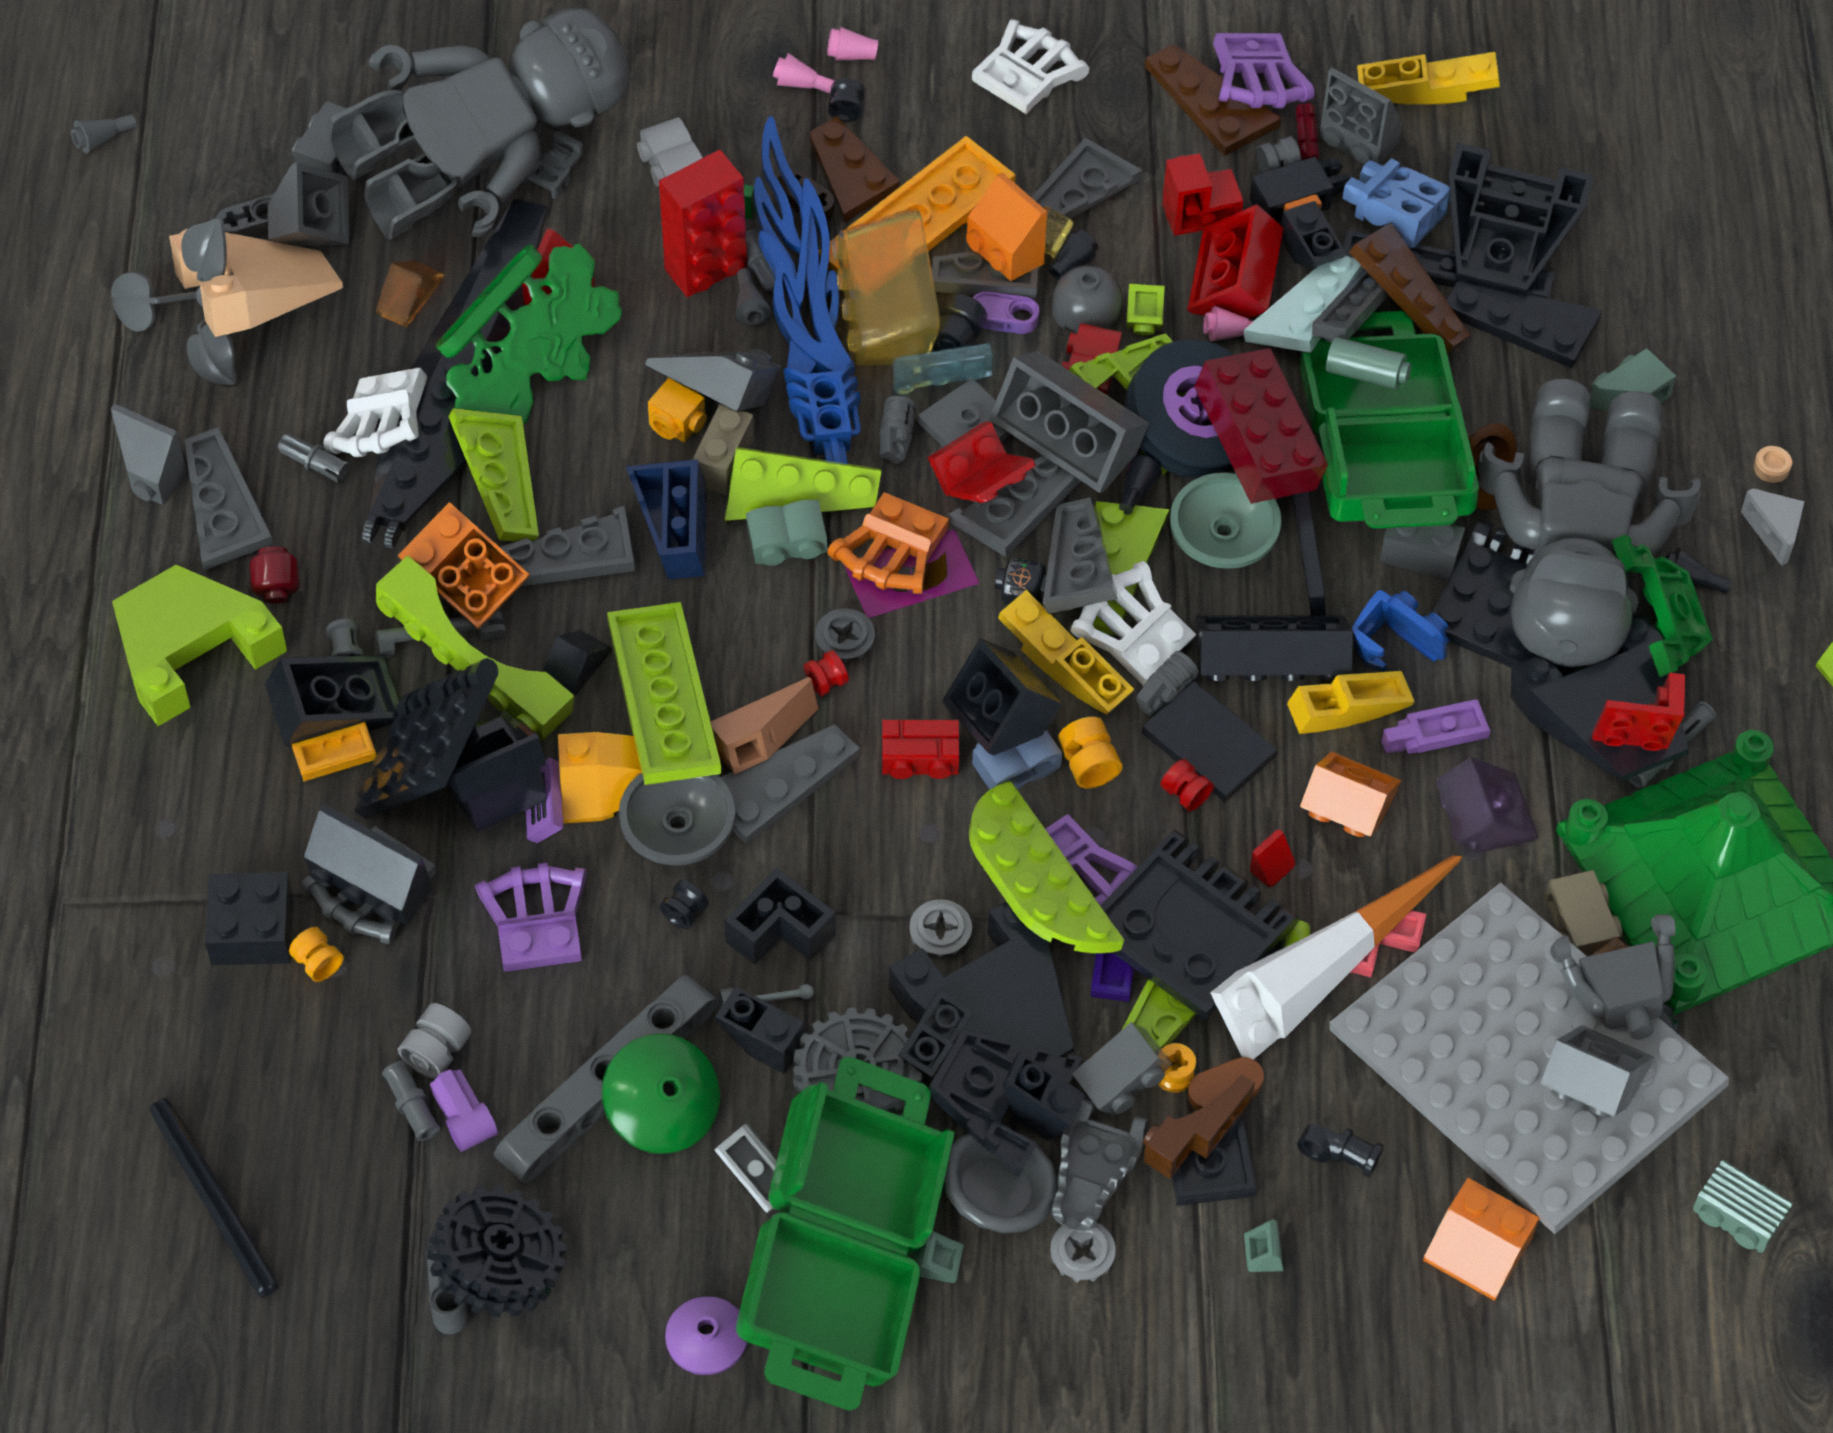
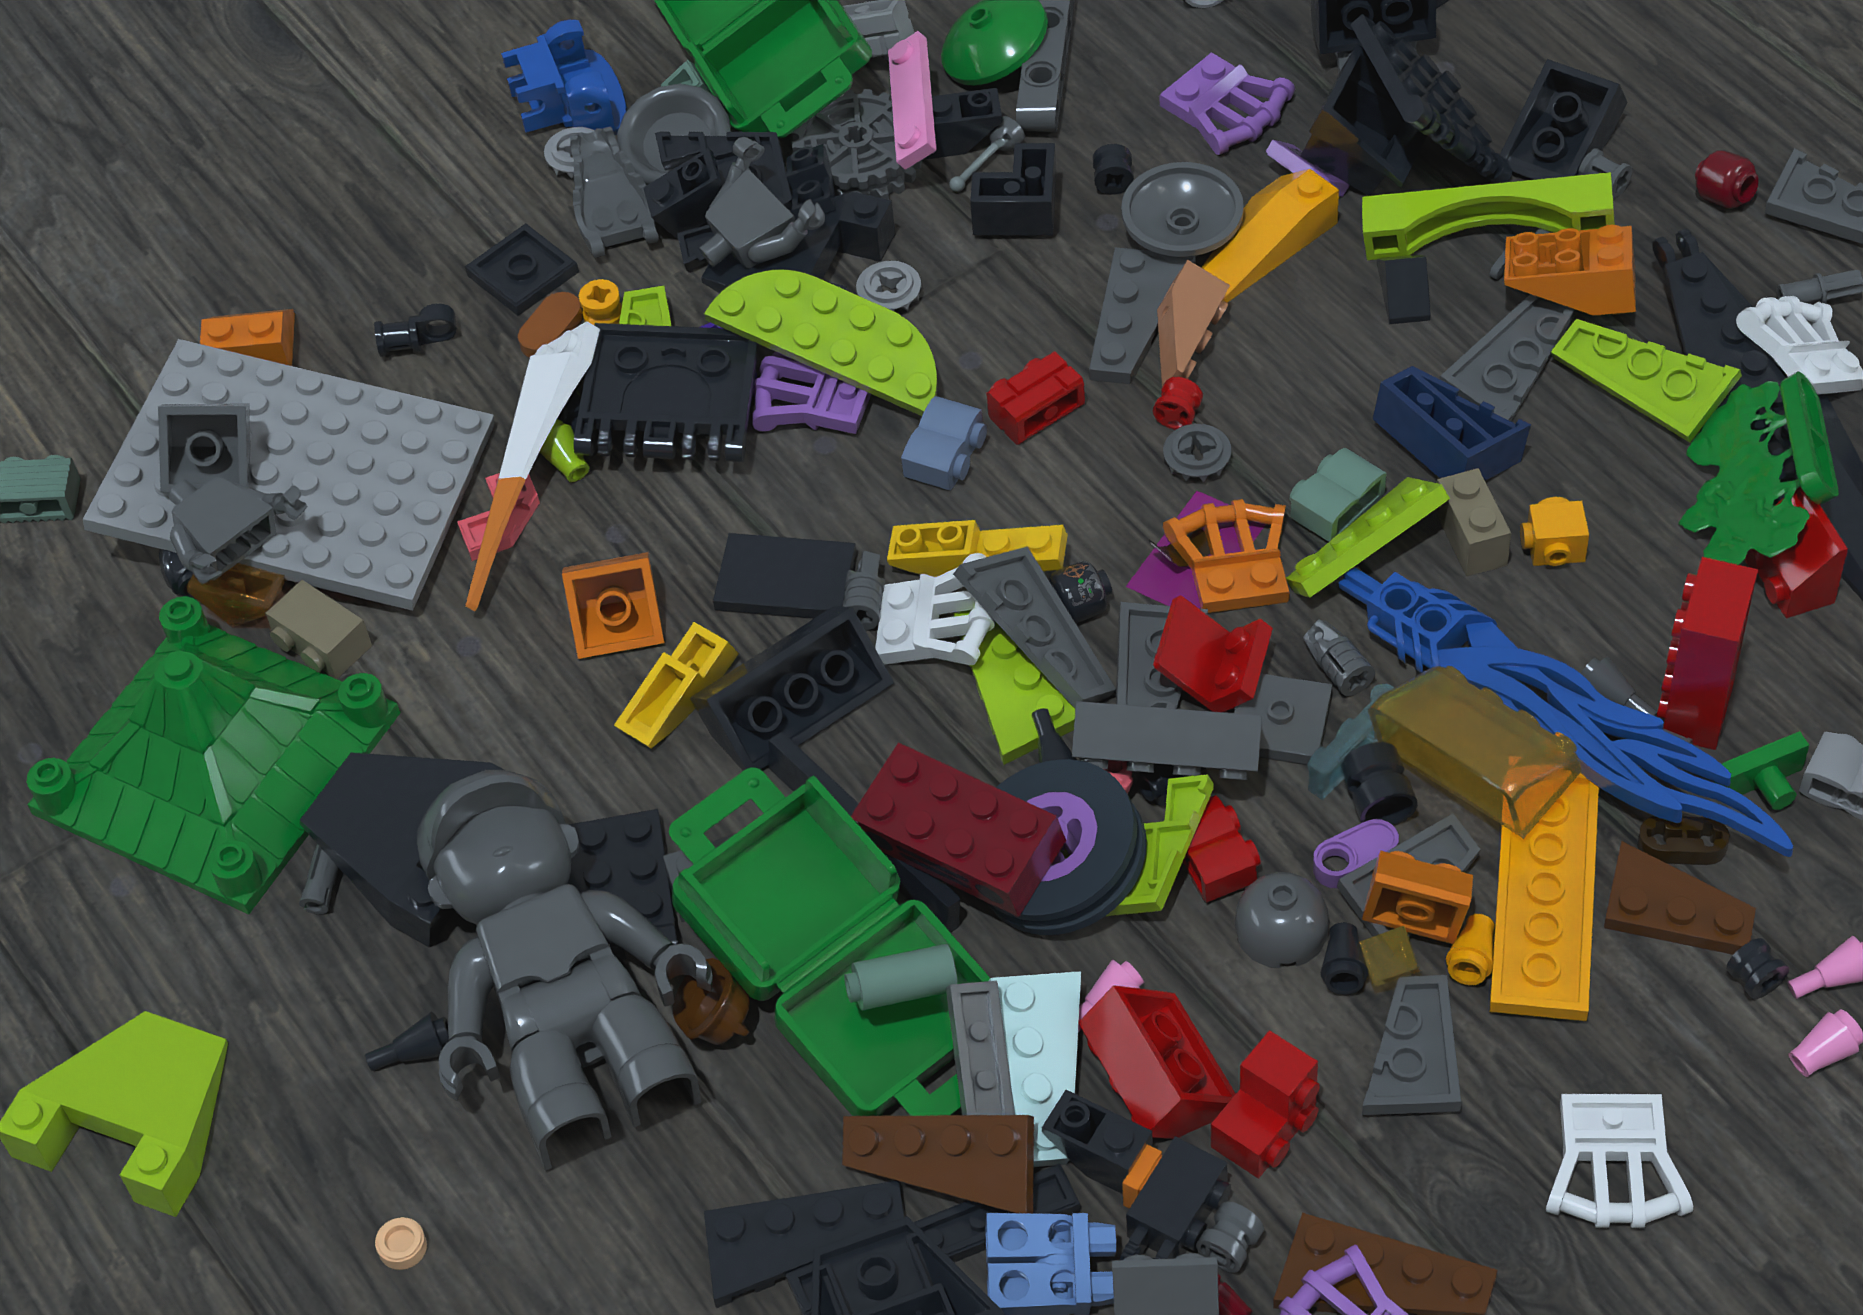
camera: 150 degrees right, 5 degrees down
lime wedge [112,565,287,726] -> none
light orange plate [292,722,376,782] -> none
lime plate [607,602,721,785] -> none
slope [645,349,781,411] -> none
black slope [942,638,1062,755] -> none
light orange wheel [1058,717,1123,789] -> none
dark grey brick [1072,1022,1173,1116] -> none
lime bracket [1126,284,1165,335] -> none
reddish brown slope [1143,1074,1255,1179] -> none
red wheel [1160,758,1214,812] -> none
sand green dish [1170,473,1281,569] -> none
sand green slope [1244,1219,1283,1272] -> none
red slope [1250,829,1295,888] -> none
blue piece [1352,590,1449,672] -> none
medium lavender hinge [1381,699,1491,754] -> none
clear purple slope [1436,757,1539,852] -> none
sand green slope [1591,348,1676,411] -> none
red bracket [1592,673,1685,751] -> none
green wing [1611,535,1713,677] -> none
light grey slope [1741,488,1805,566] -> none
none -> blue piece [501,19,627,135]
none -> dark grey torso [699,137,825,268]
none -> bright pink plate [888,31,936,170]

